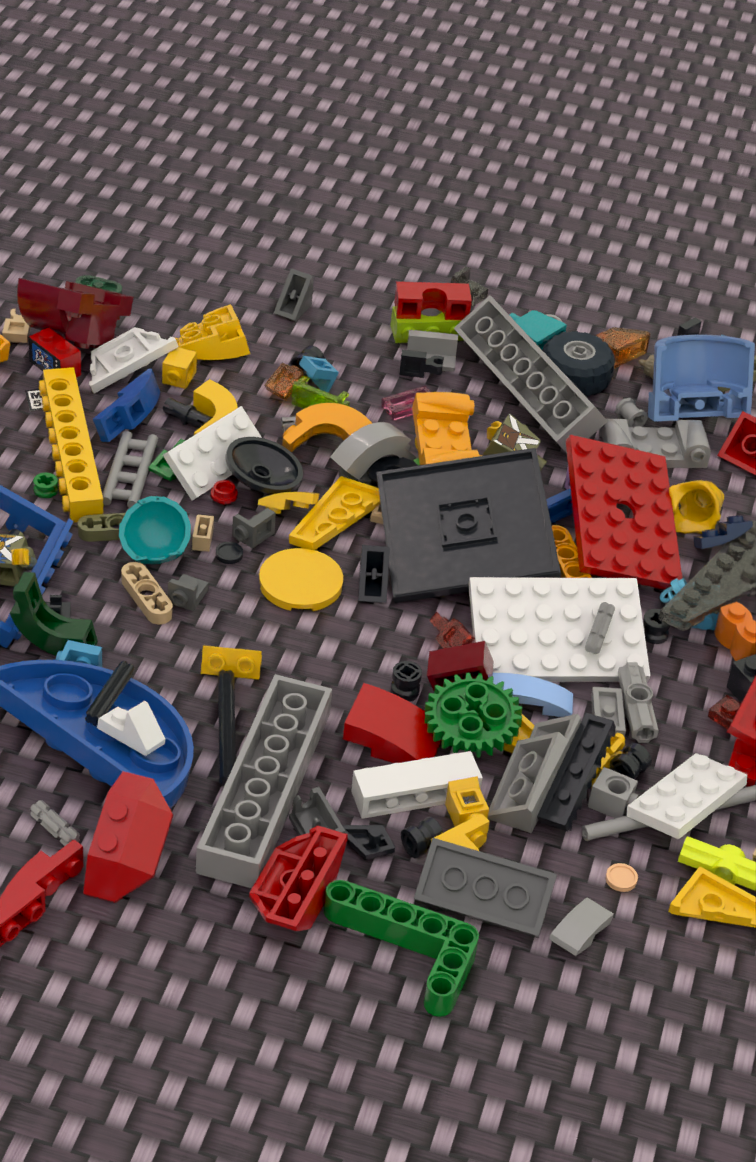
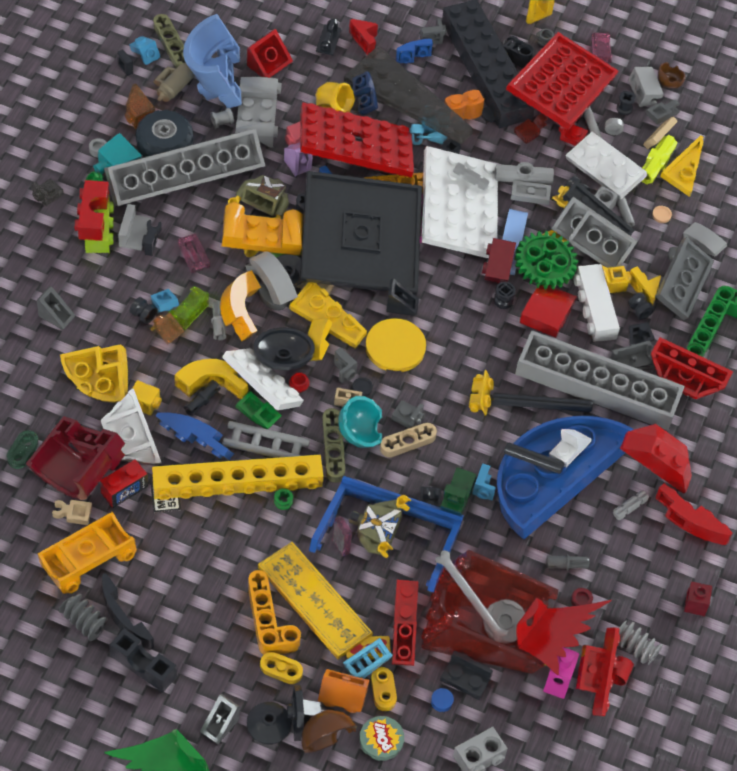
camera: 85 degrees left, 15 degrees up
clear red plate [429,612,475,648] -> none

